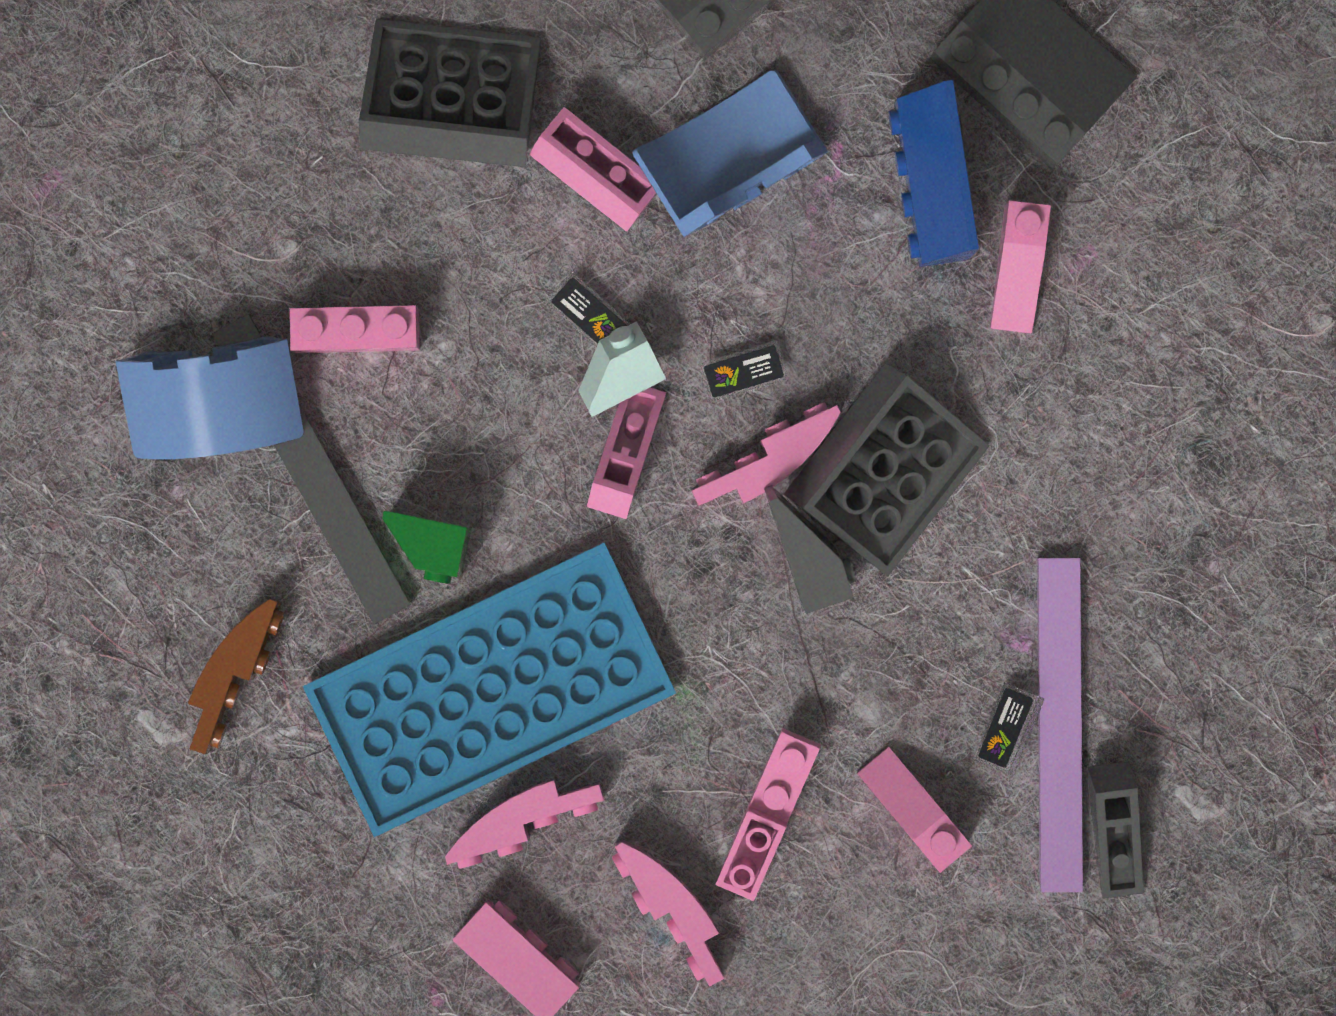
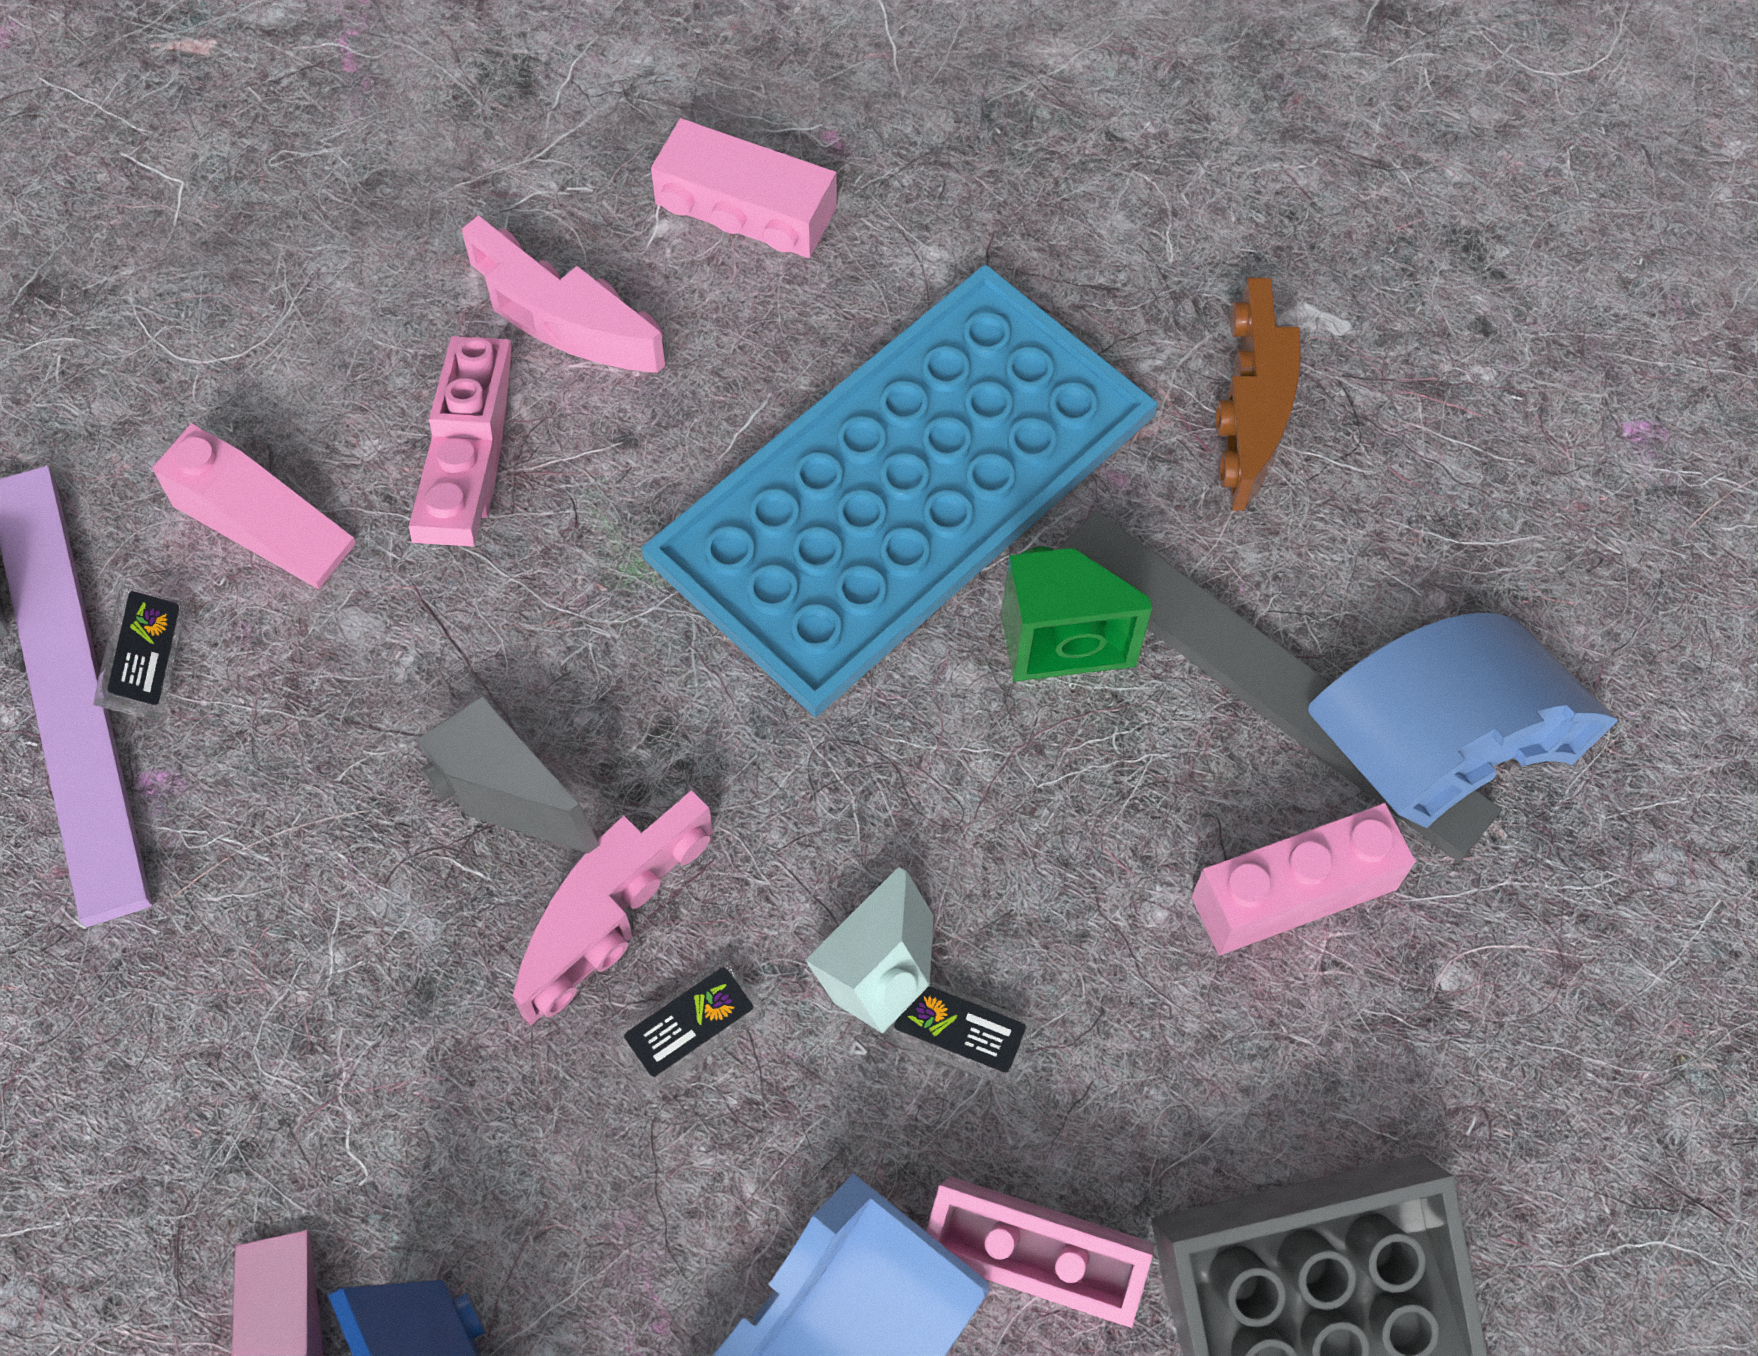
camera: 160 degrees right, 25 degrees down
bright pink slope [445,778,604,869] -> none
bright pink slope [587,387,666,519] -> none
dark grey slope [783,363,990,577] -> none

